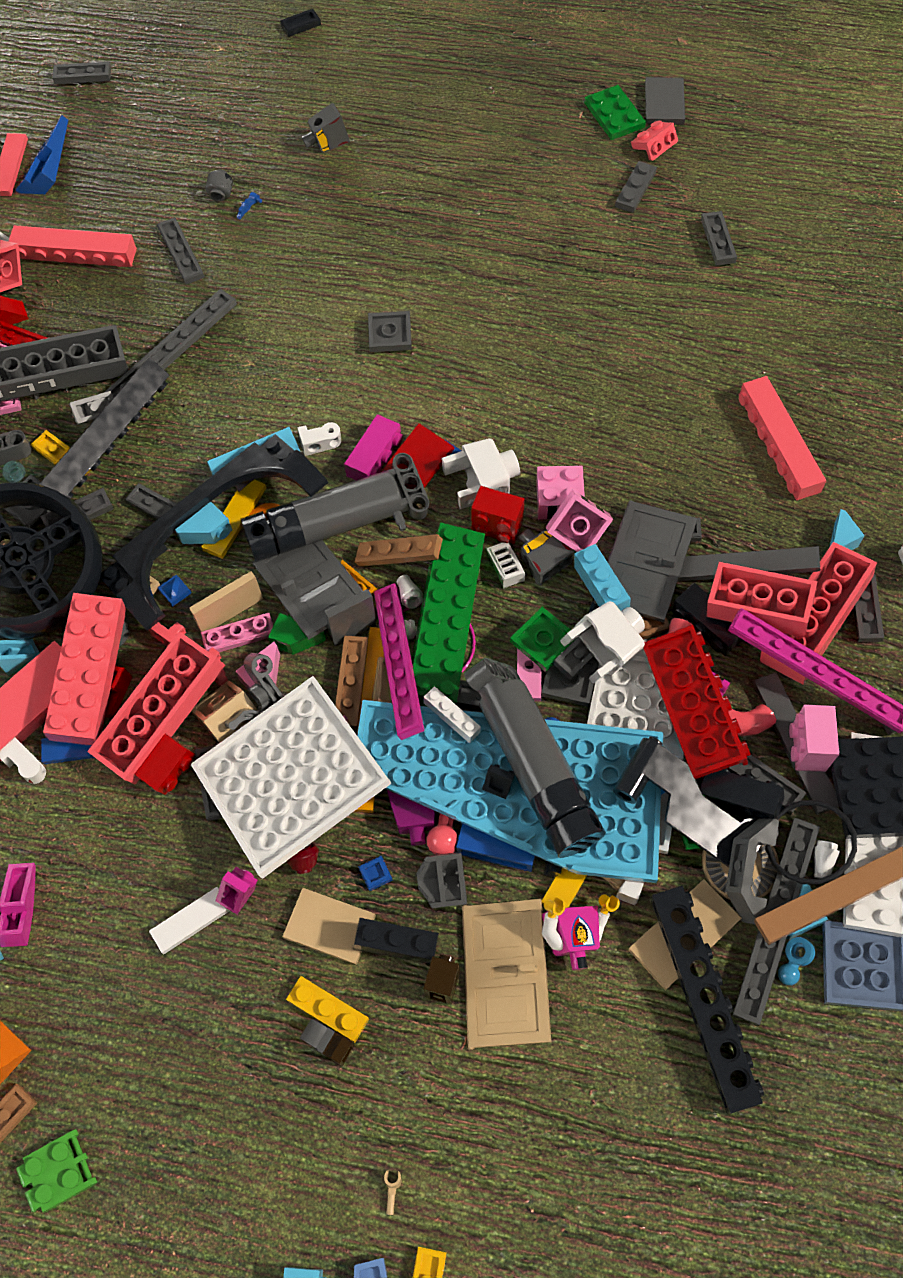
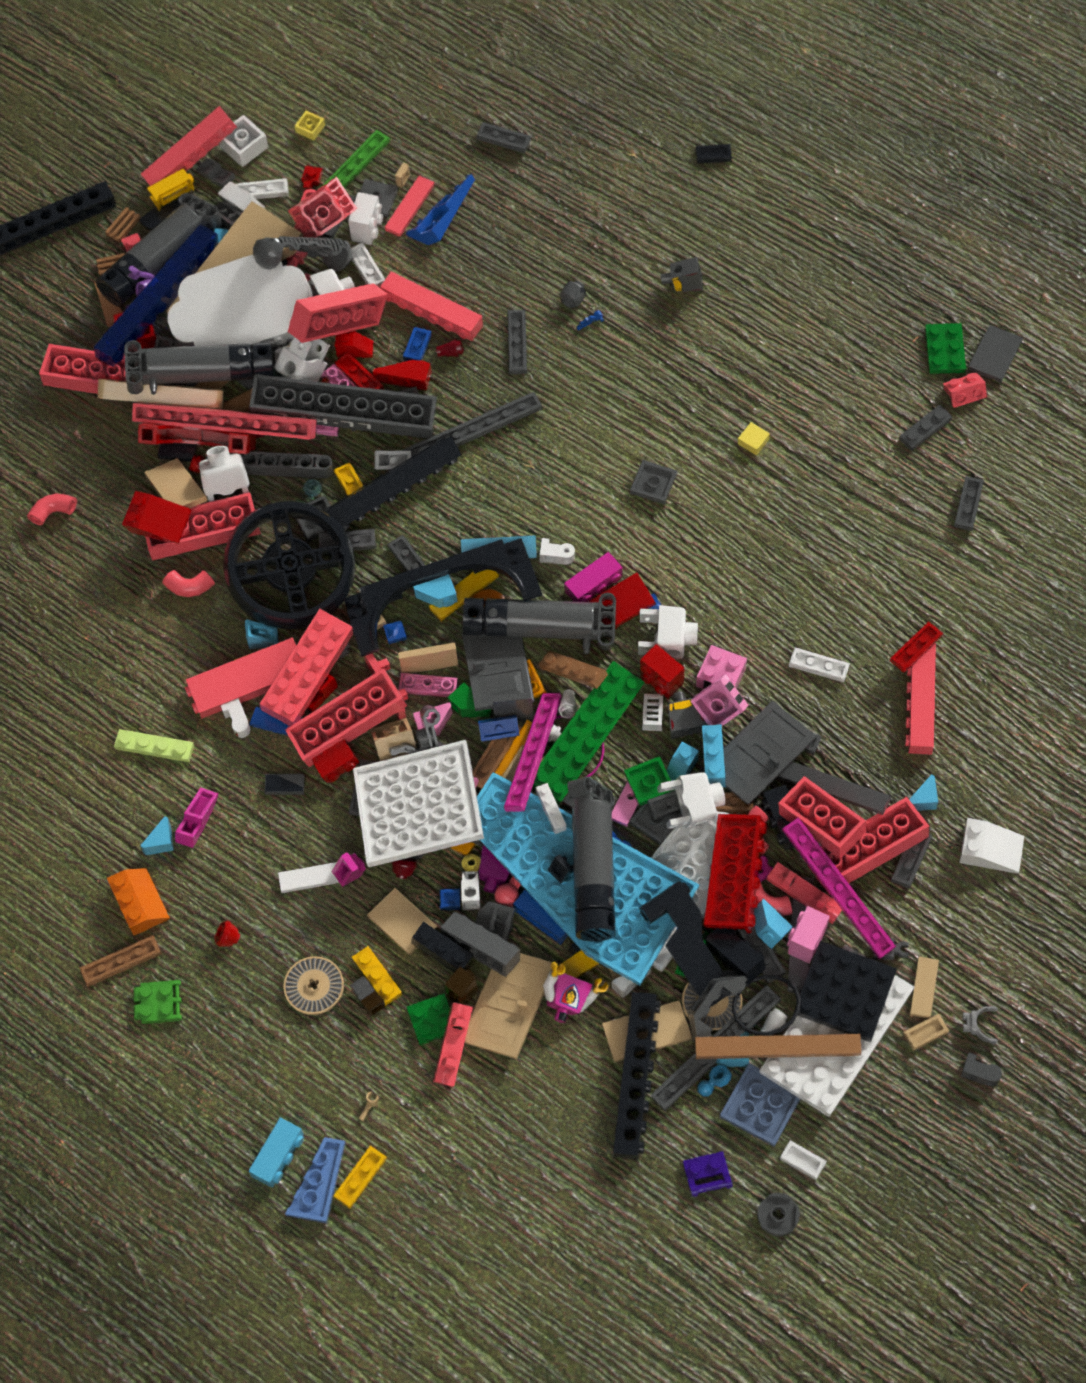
camera: 25 degrees right, 0 degrees up
none -> red cone [215,921,240,947]
none -> tile [265,774,305,795]
none -> piece [284,956,344,1015]
none -> red slope [373,360,432,391]
none -> blue plate [403,327,432,361]
none -> green plate [407,993,457,1045]
none -> coral hinge [433,1002,473,1087]
none -> dark red cone [436,339,464,357]
none -> dark grey brick [440,912,520,977]
none -> white leg [461,871,481,910]
none -> light yellow plate [462,854,481,872]
none -> blue plate [478,715,520,742]
none -> medium azure slope [667,742,699,781]
none -> dark purple plate [683,1151,733,1197]
none -> light yellow piece [738,422,770,456]
none -> medium azure slope [753,899,792,949]
none -> coral hinge [766,862,842,924]
none -> white tile [789,648,850,683]
none -> red tile [890,621,943,673]

